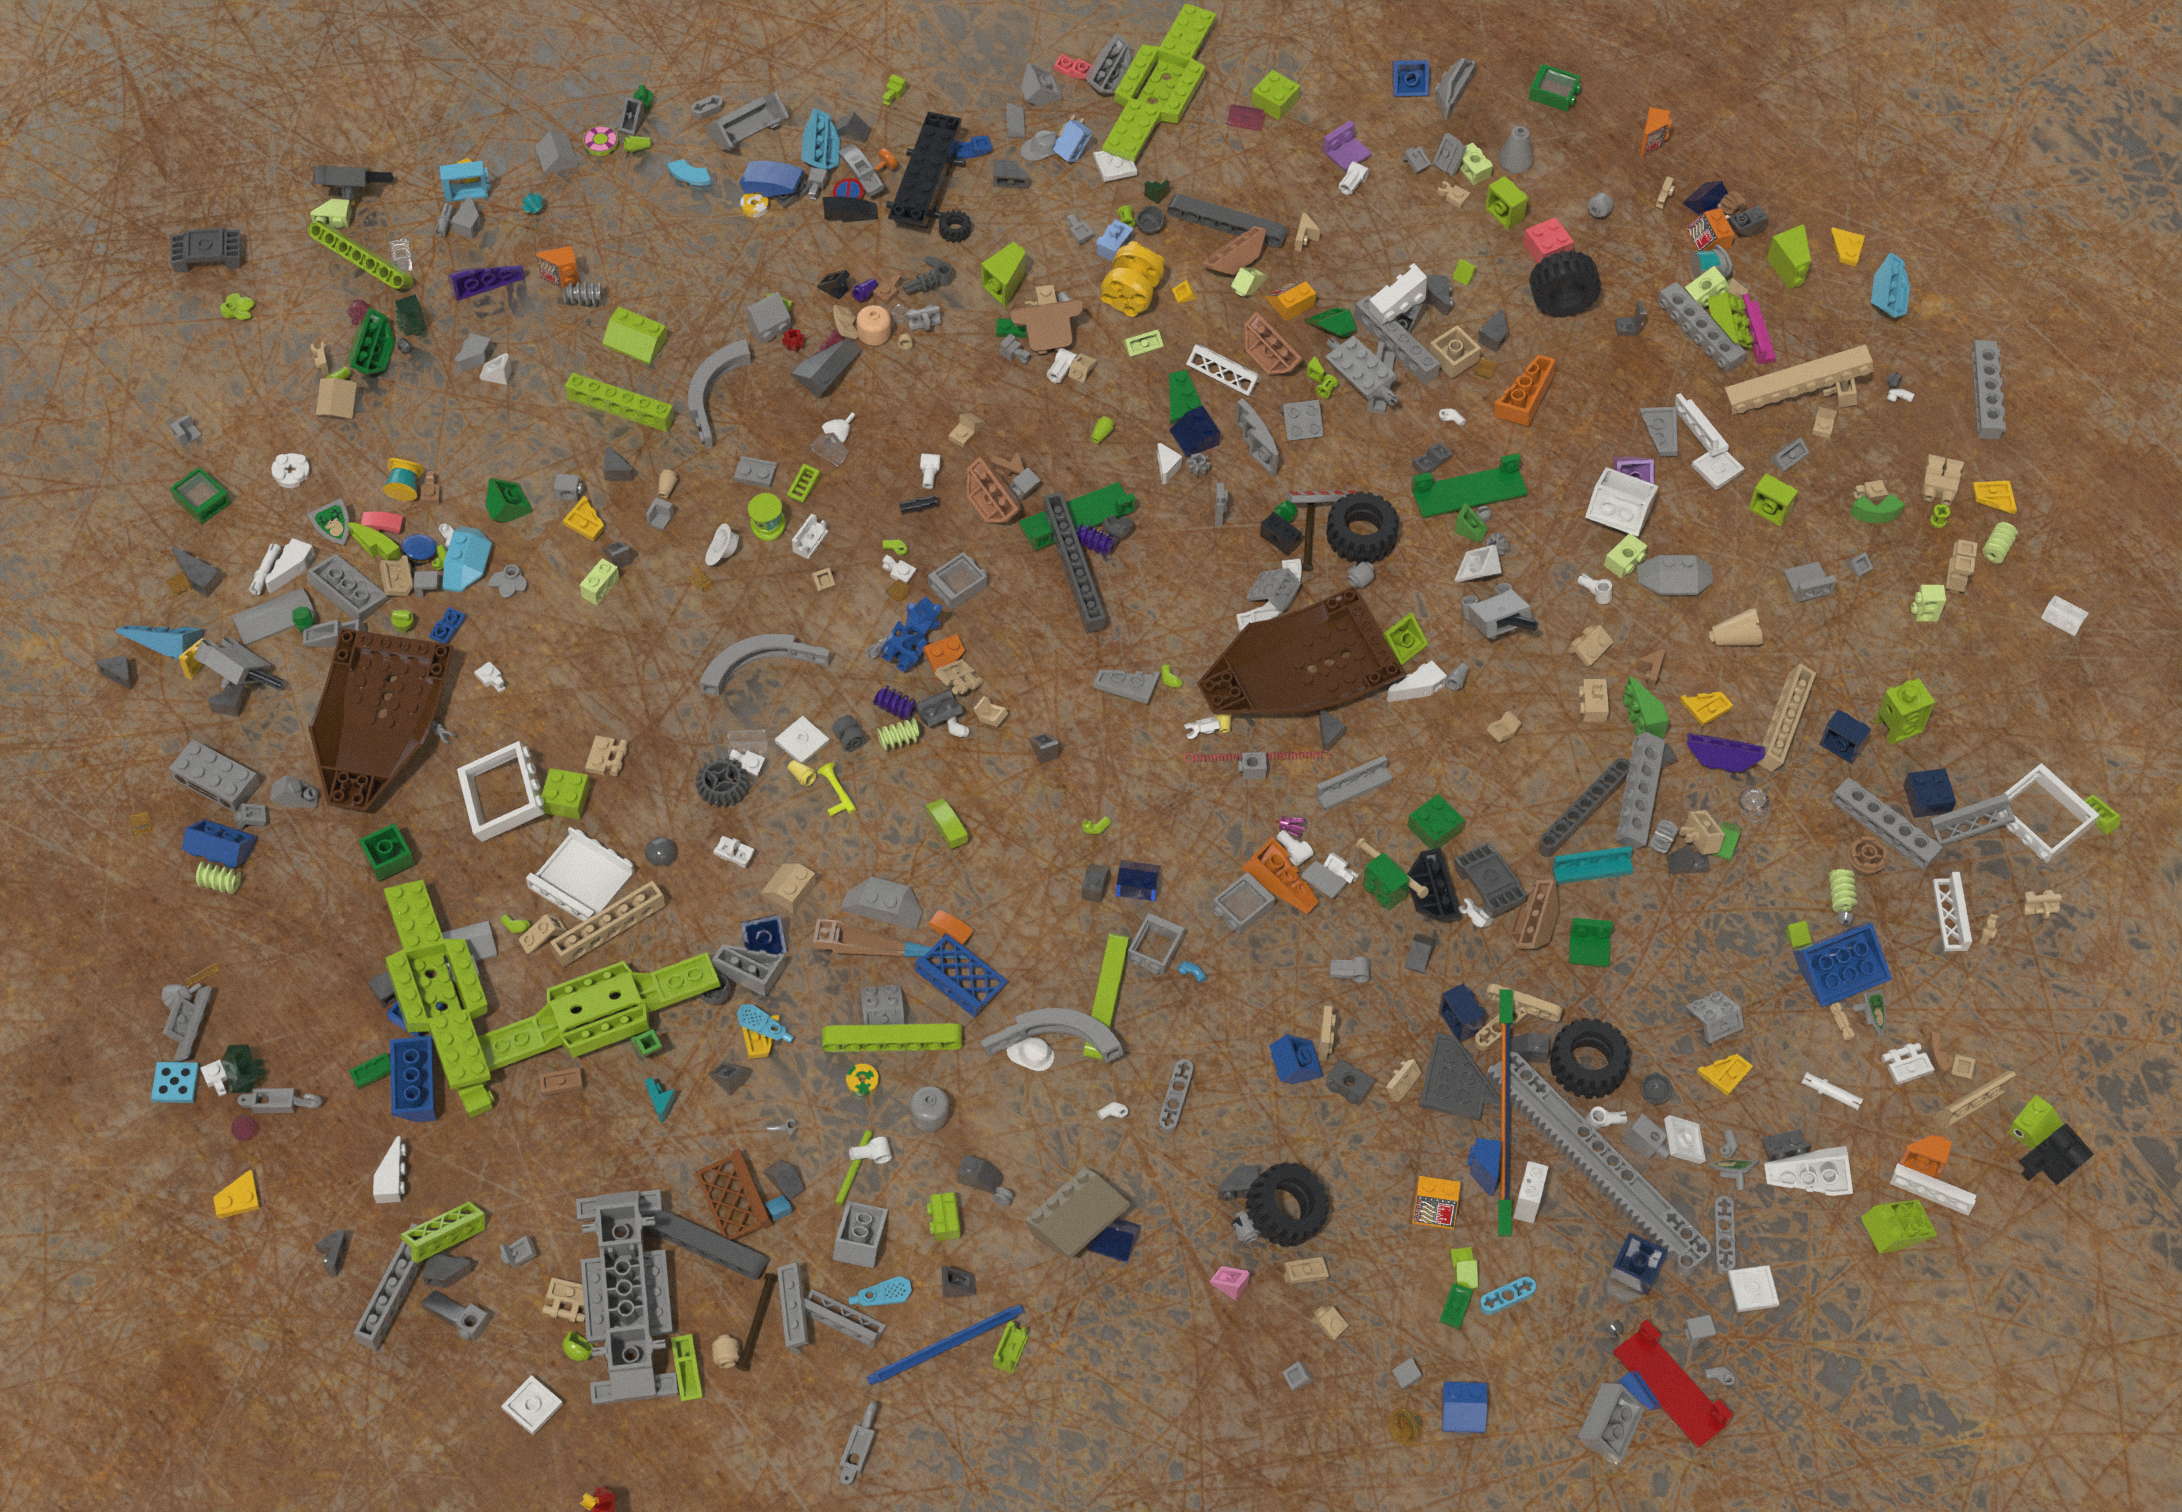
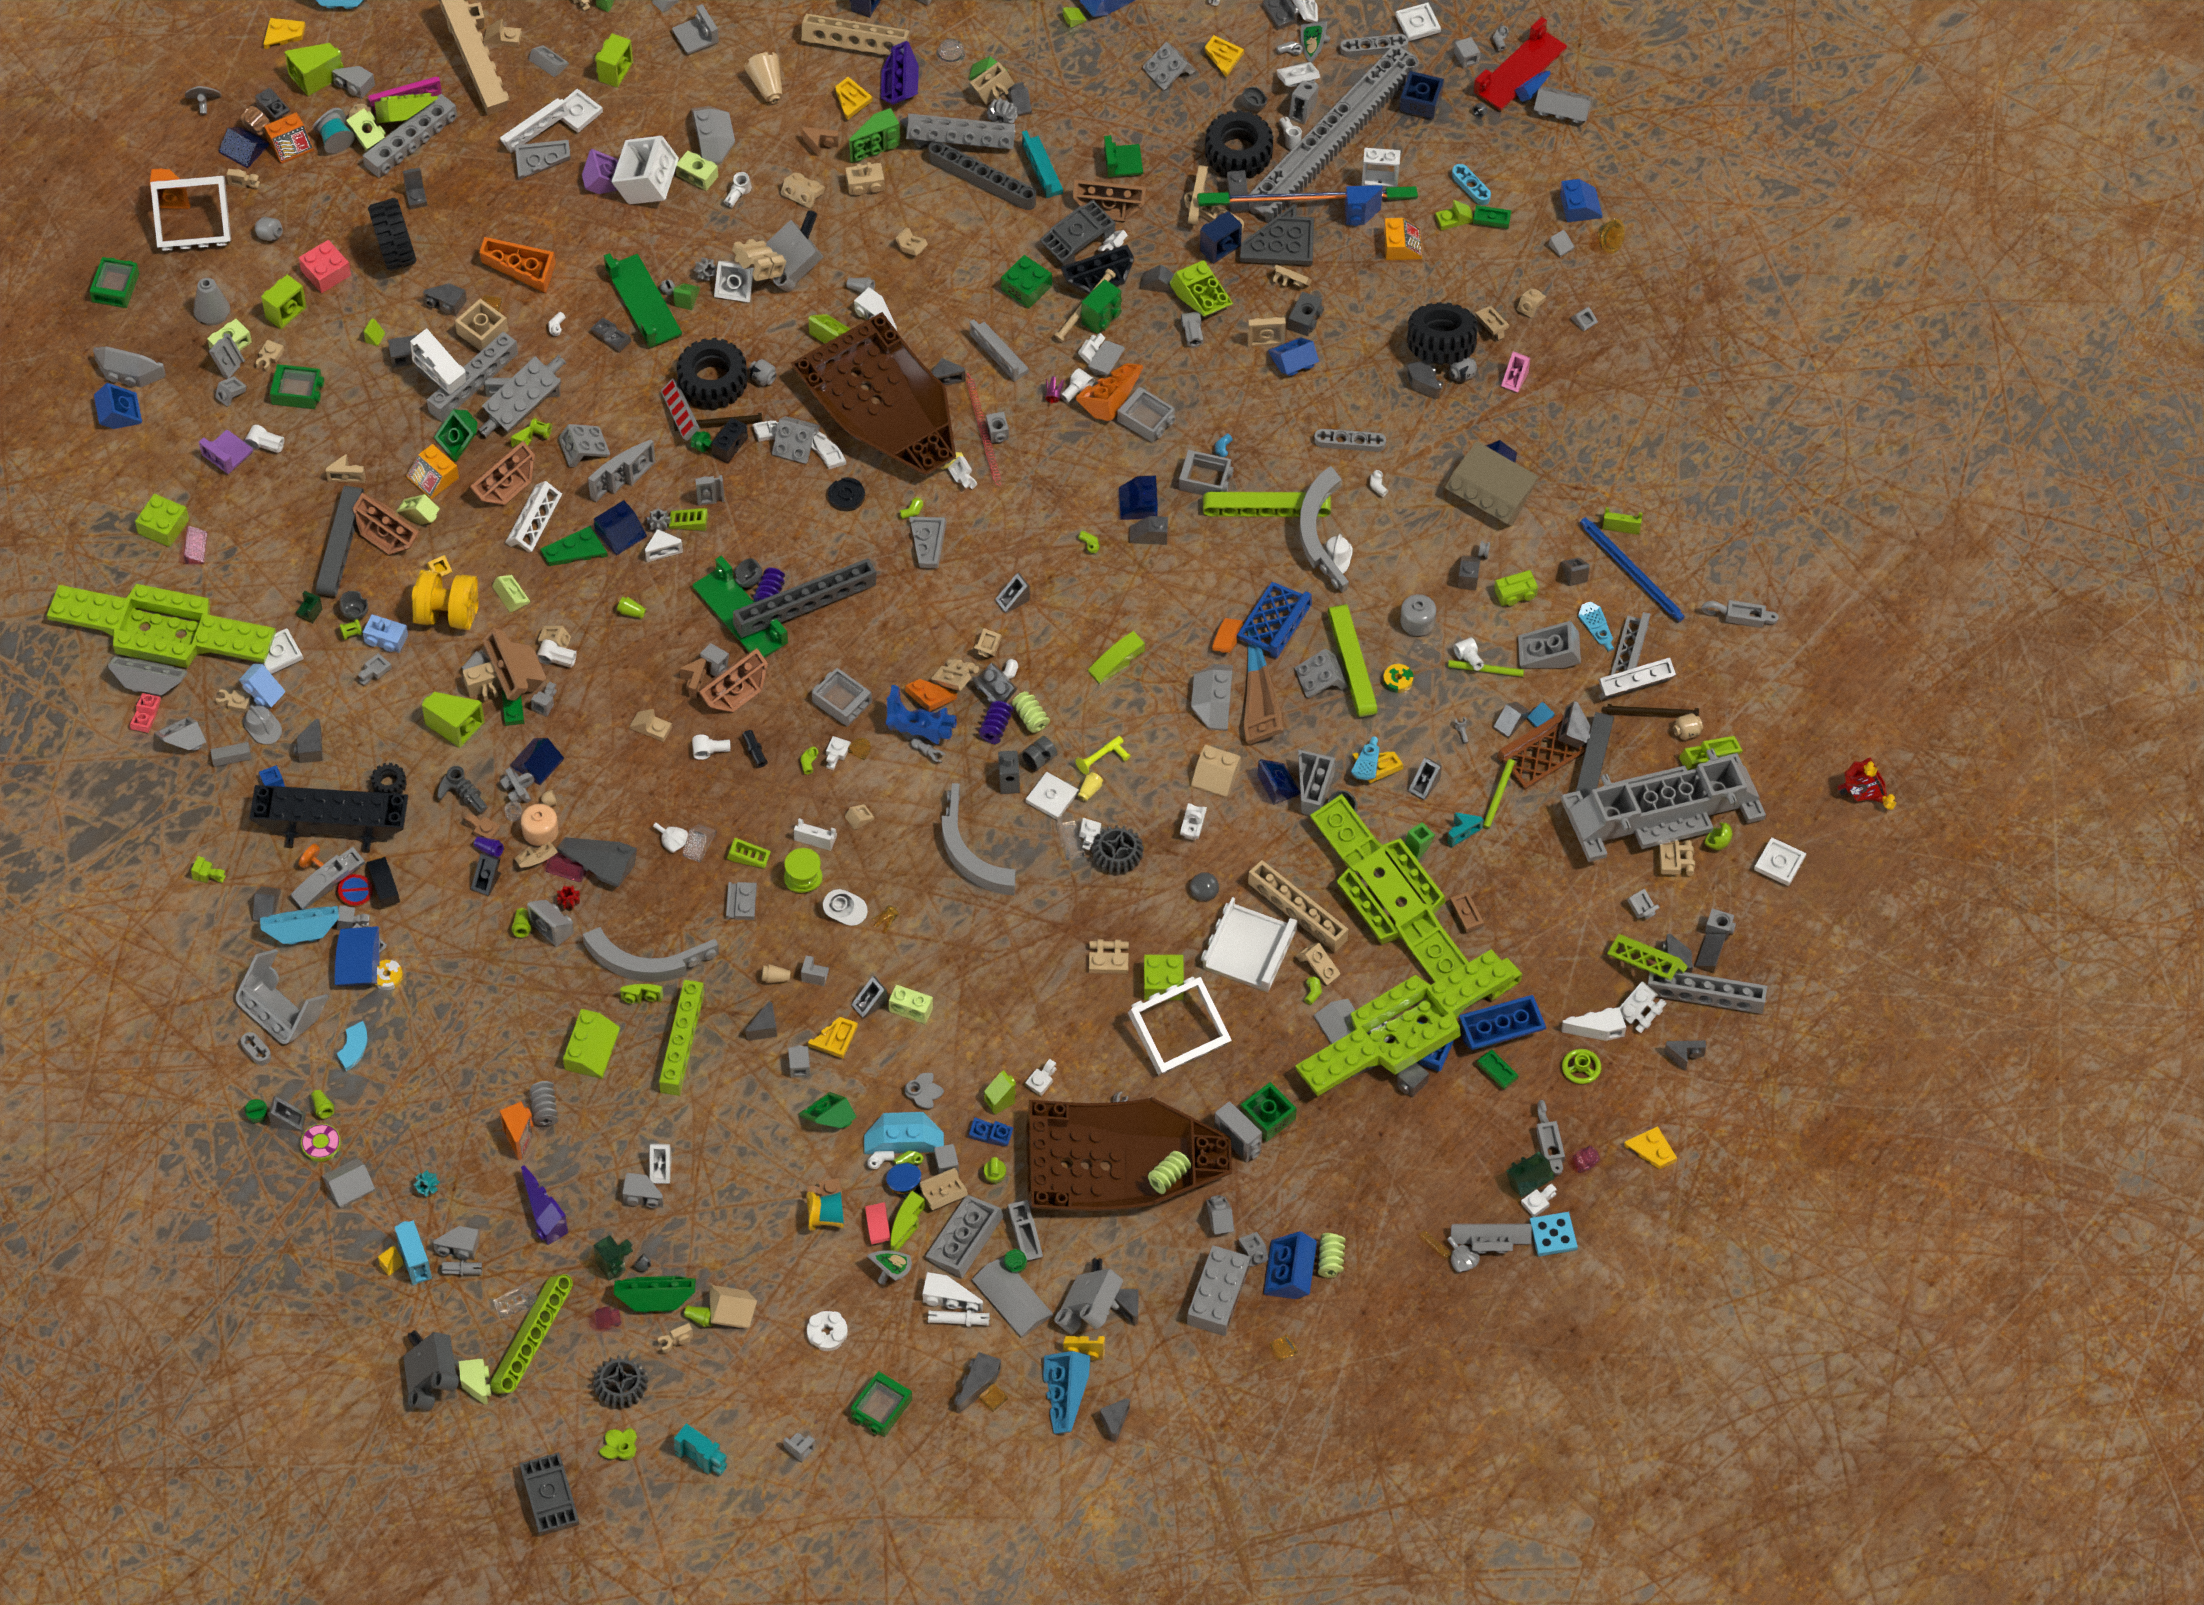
camera: 100 degrees left, 0 degrees up
none -> white window [150,176,231,251]
none -> light grey shield [185,86,222,115]
none -> green window [270,364,324,409]
none -> light grey slope [332,66,375,99]
none -> clear blue slope [510,738,564,786]
none -> dark grey gear [593,1355,648,1409]
none -> lime slope [620,984,664,1004]
none -> lime slope [669,508,708,531]
none -> teal hips [674,1423,727,1476]
none -> tan hips [732,239,787,281]
none -> black tile [828,477,865,512]
none -> lime slope [984,1070,1016,1115]
none -> dark grey torso [998,750,1020,794]
none -> yellowish green piece [1148,1151,1191,1194]
none -> lime slope [1169,260,1233,317]
none -> light grey window [1214,1101,1262,1163]
none -> lime bar [1483,759,1515,829]
none -> flat silver slope [1558,701,1590,748]
none -> lime piece [1562,1049,1601,1084]
none -> white plate [1619,982,1667,1033]

